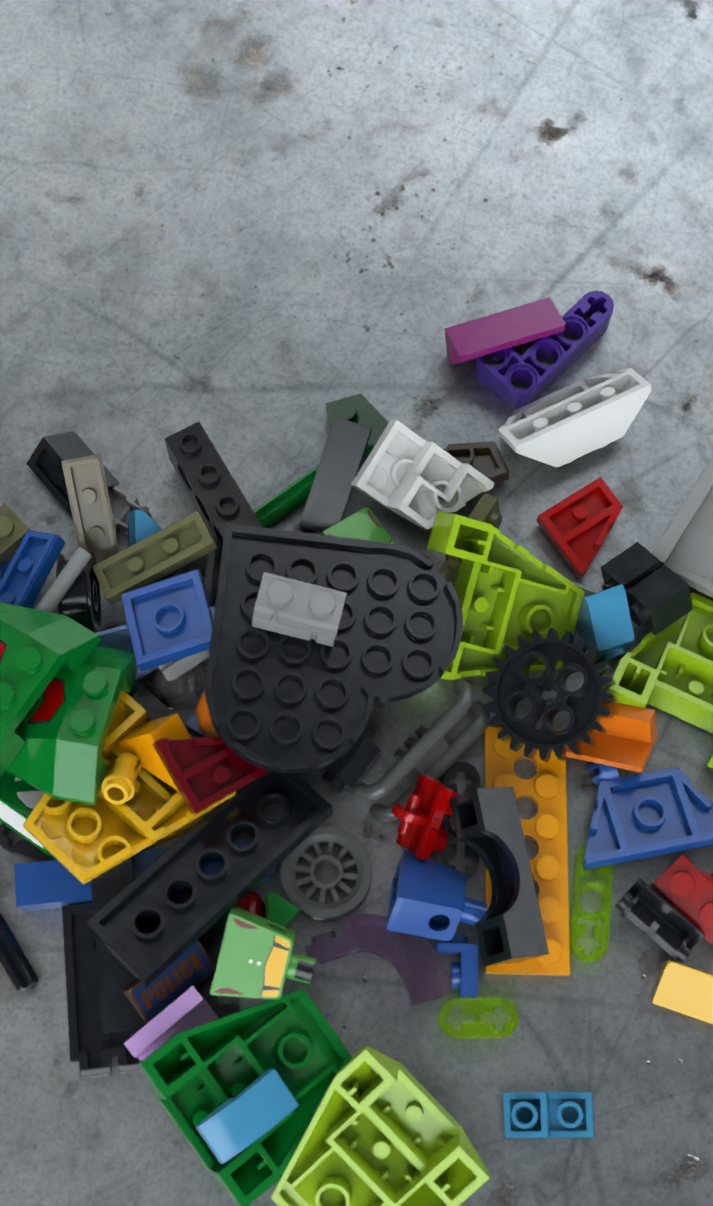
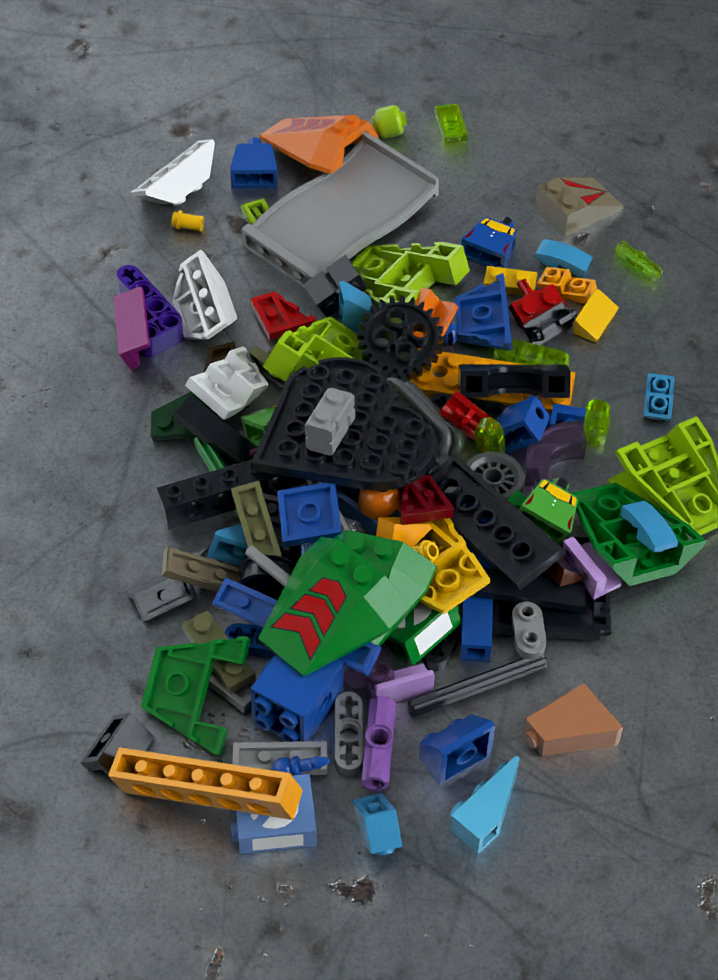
camera: 80 degrees left, 20 degrees down
none -> clear neon green beam [474,417,506,454]
none -> light grey plate [511,602,546,660]

